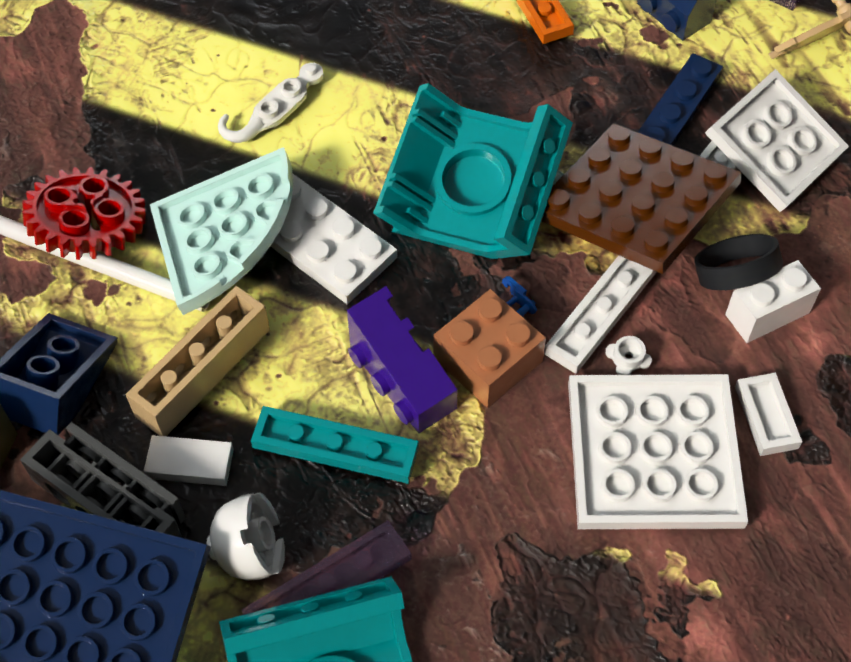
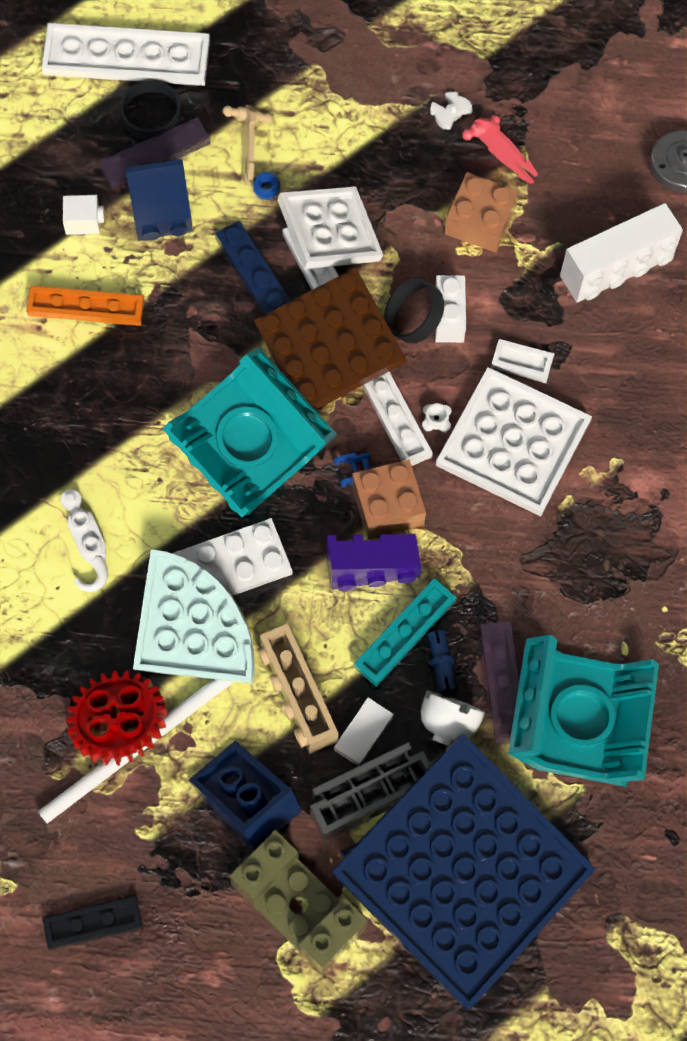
camera: 65 degrees left, 10 degrees up
none -> blue plate [253,172,281,200]
none -> dark blue pin [427,630,458,694]

